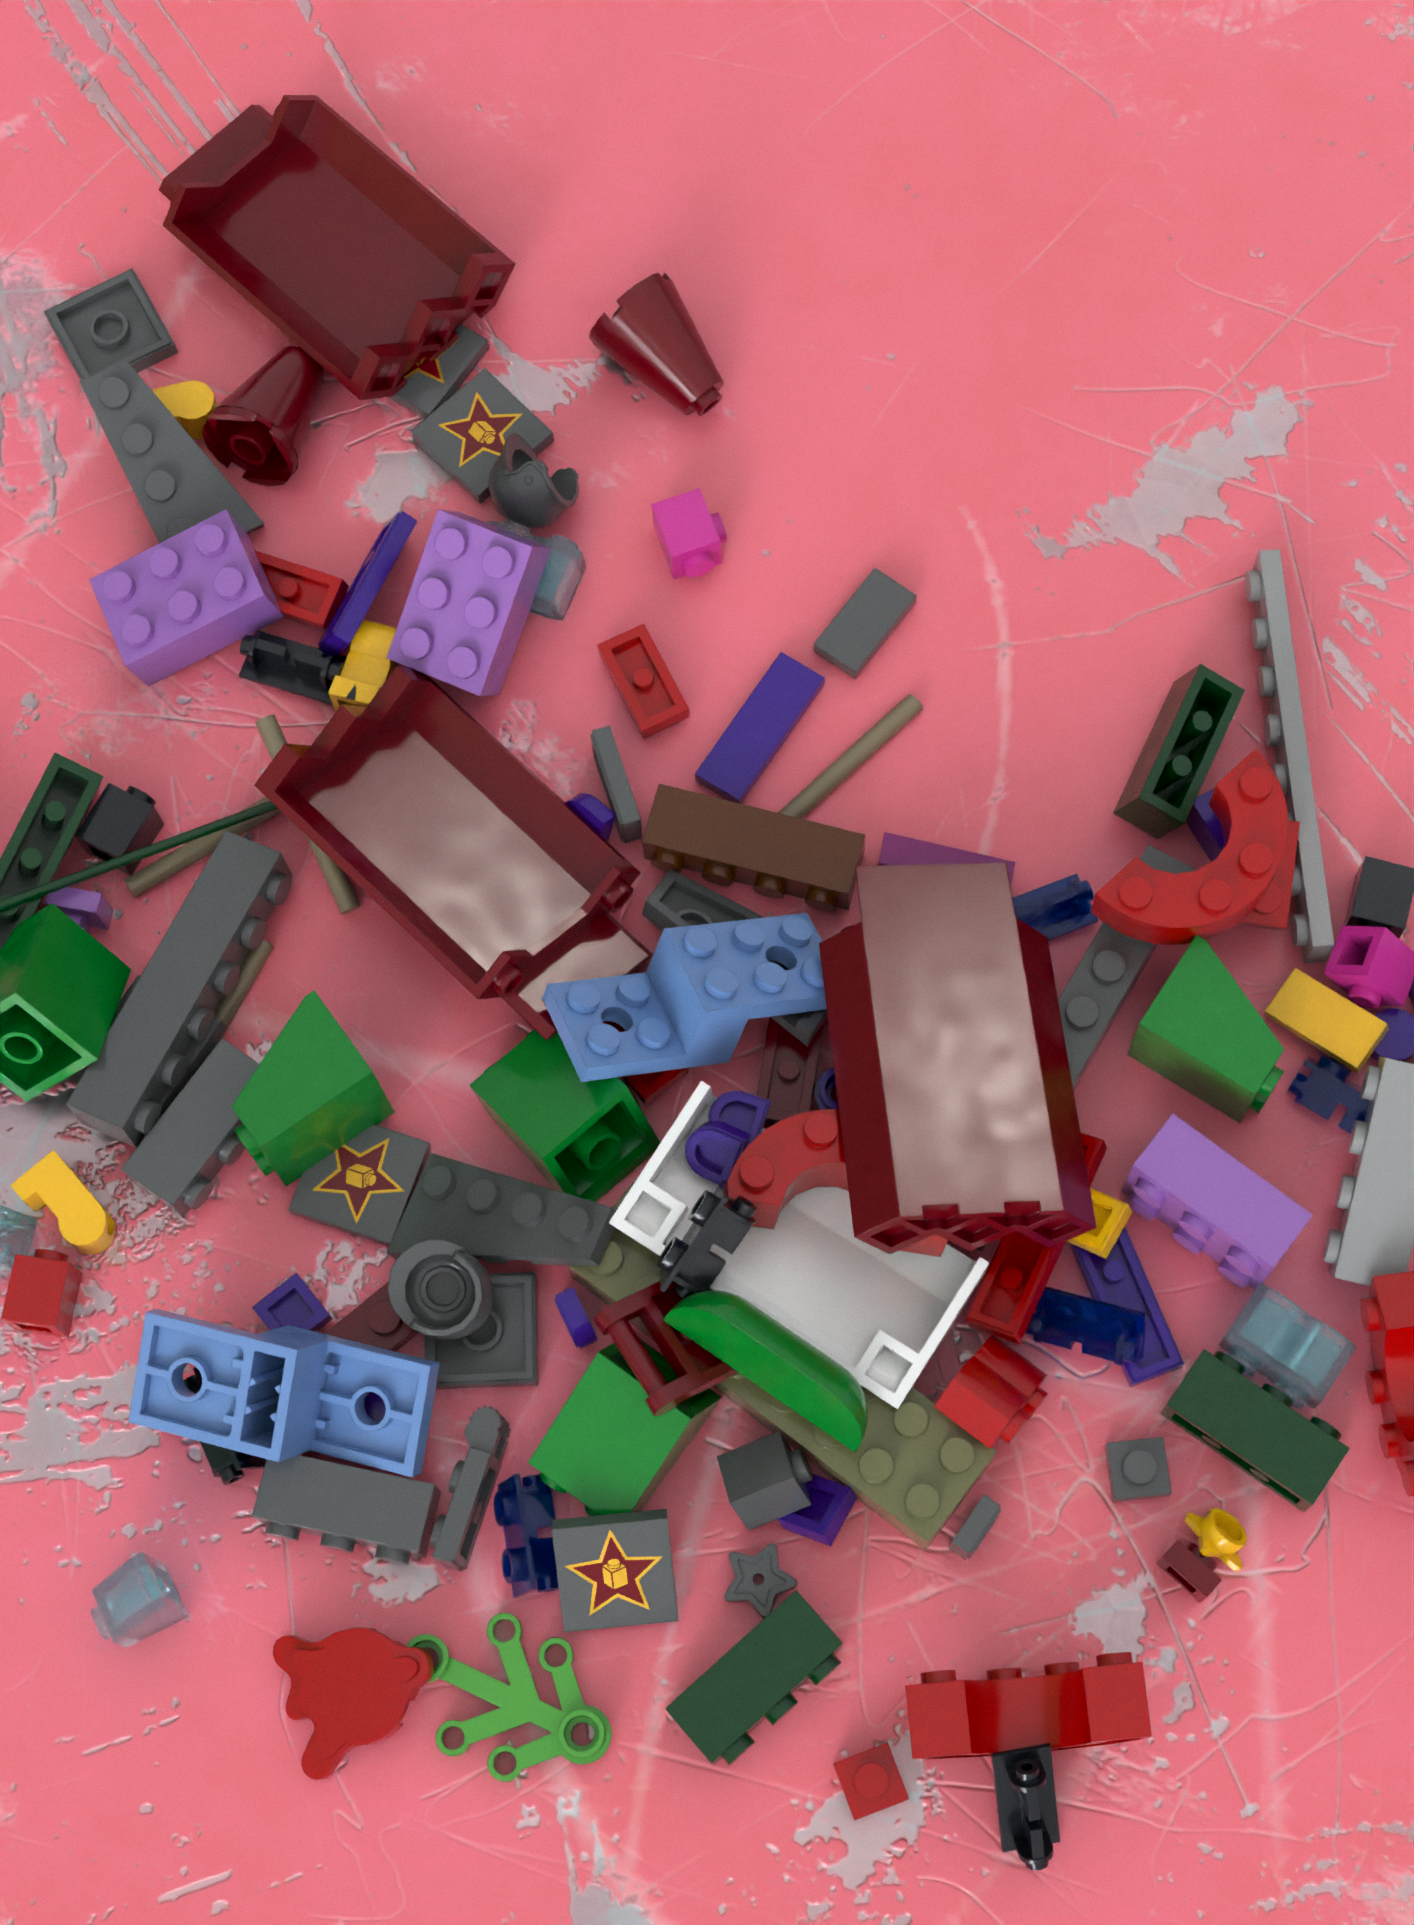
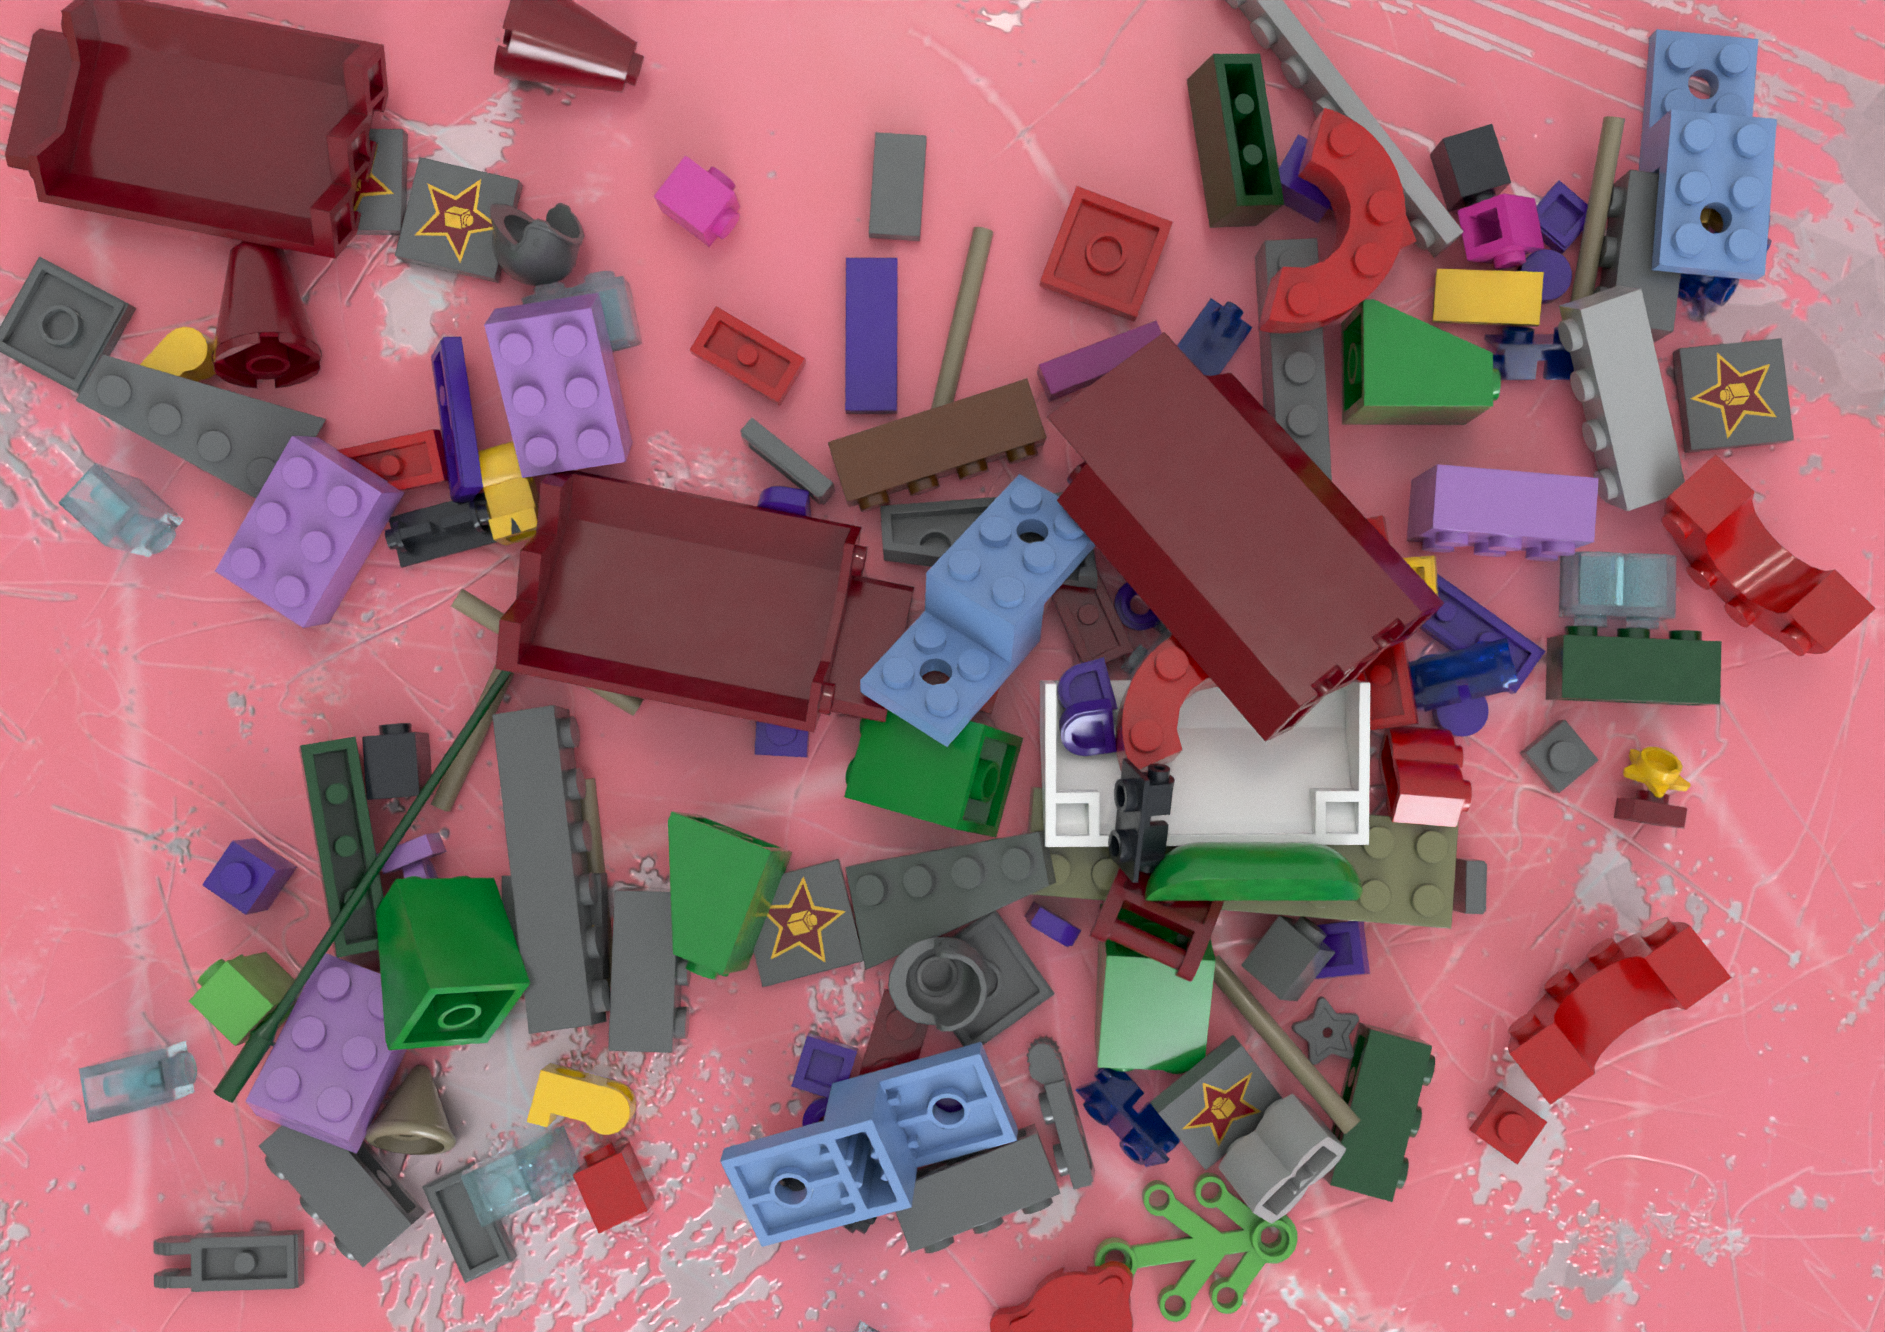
camera: 40 degrees left, 15 degrees up
black hinge [991,1743,1060,1870] -> none
none -> clear light blue brick [58,463,184,557]
none -> dark purple plate [754,721,809,758]
none -> red plate [1039,186,1173,322]
none -> dark tan bar [1213,955,1361,1134]
none -> light grey brick [1218,1094,1346,1223]
none -> dark purple tile [1432,684,1489,737]

